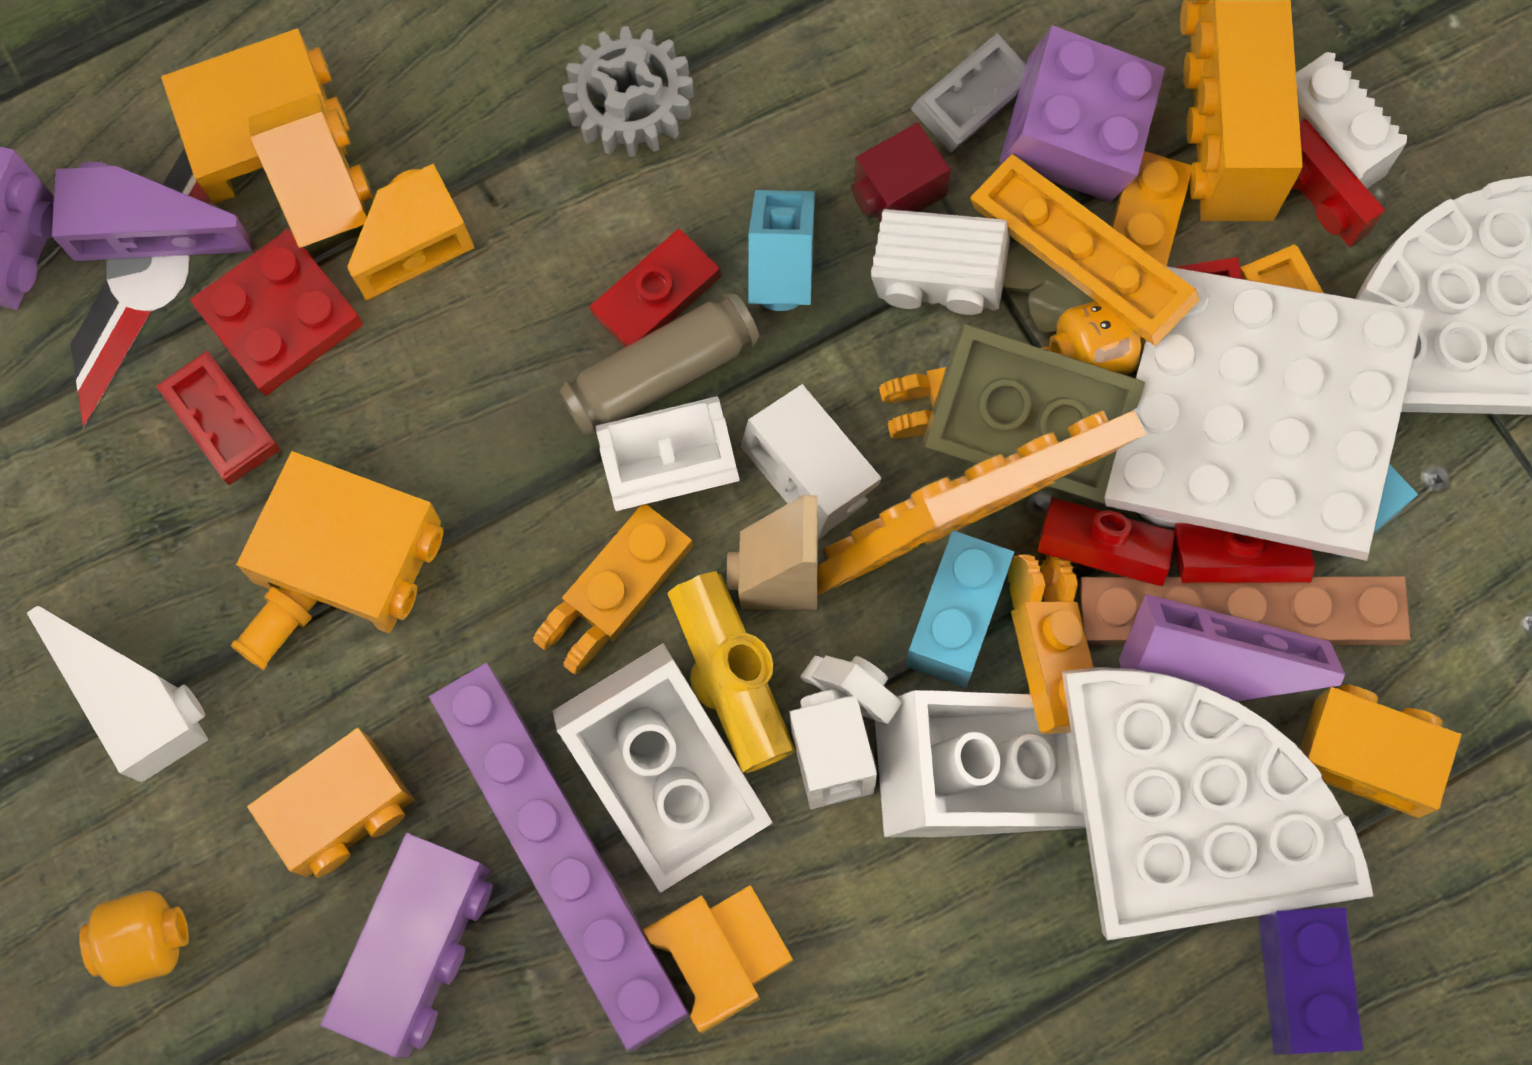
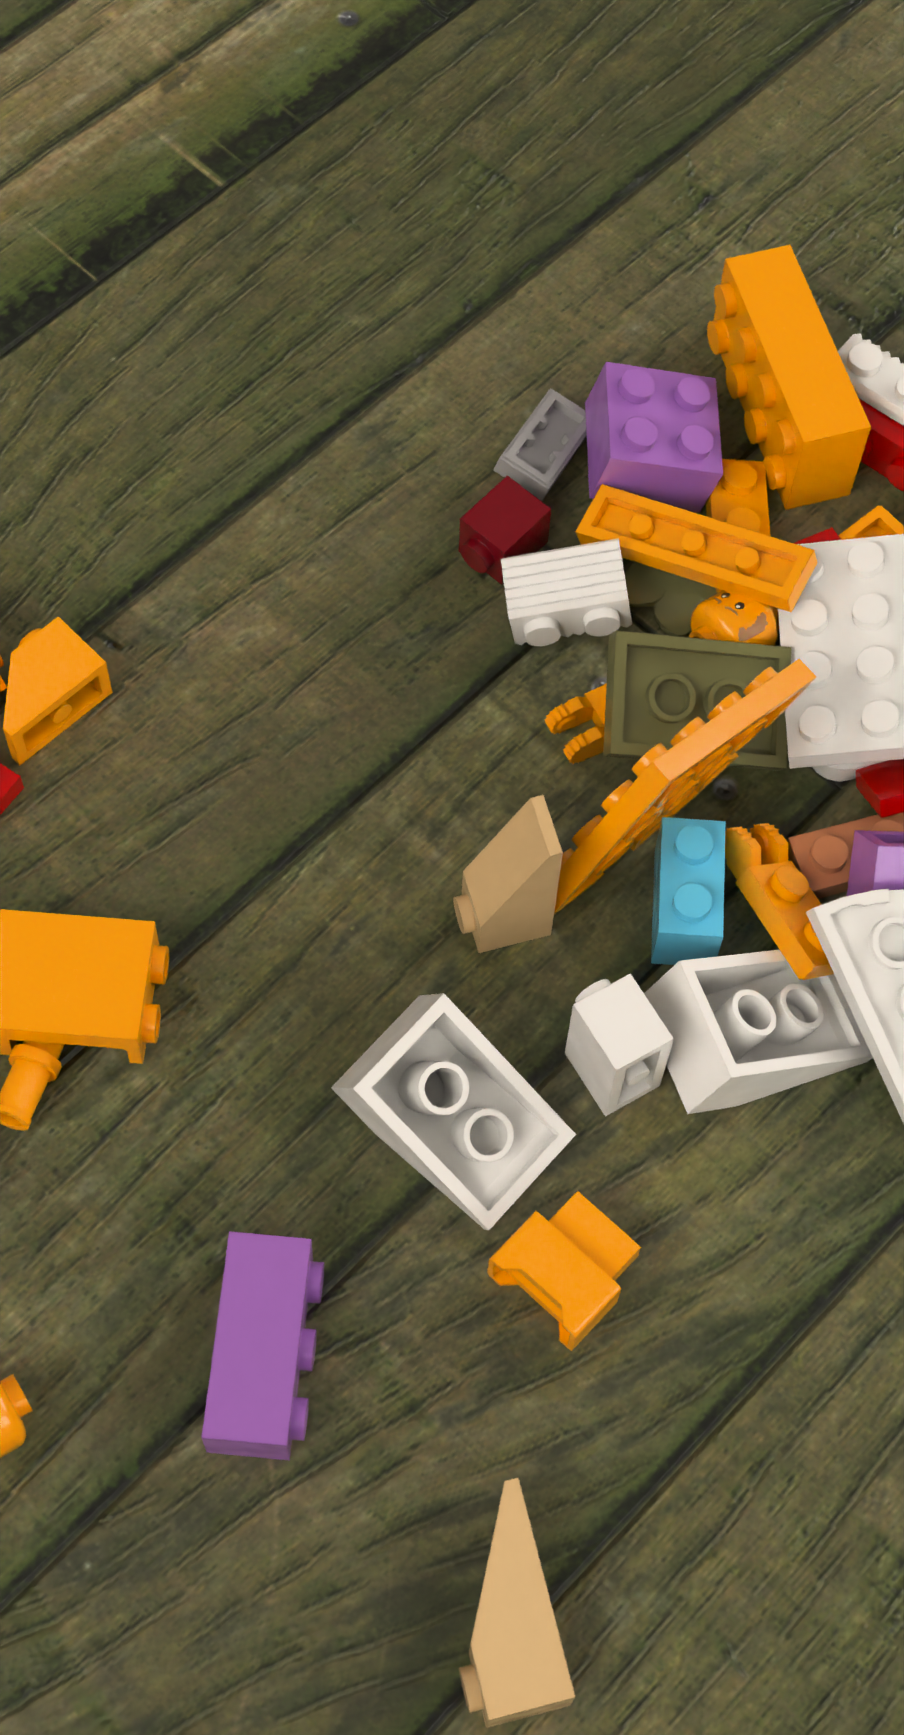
camera: 25 degrees left, 10 degrees down
light orange brick [247,728,415,878] -> none
medium lavender brick [429,663,691,1051] -> none
light orange hinge [533,504,694,675] -> none
dark tan axle [559,294,759,435] -> none
light grey gear [563,26,694,157] -> none
red plate [589,228,721,348] -> none
white hinge [596,396,740,511] -> none
yellow piece [667,571,797,774] -> none
white hinge [741,384,882,540] -> none
medium azure slope [748,190,815,311] -> none
white plate [800,655,903,724] -> none
red plate [1037,497,1175,587] -> none

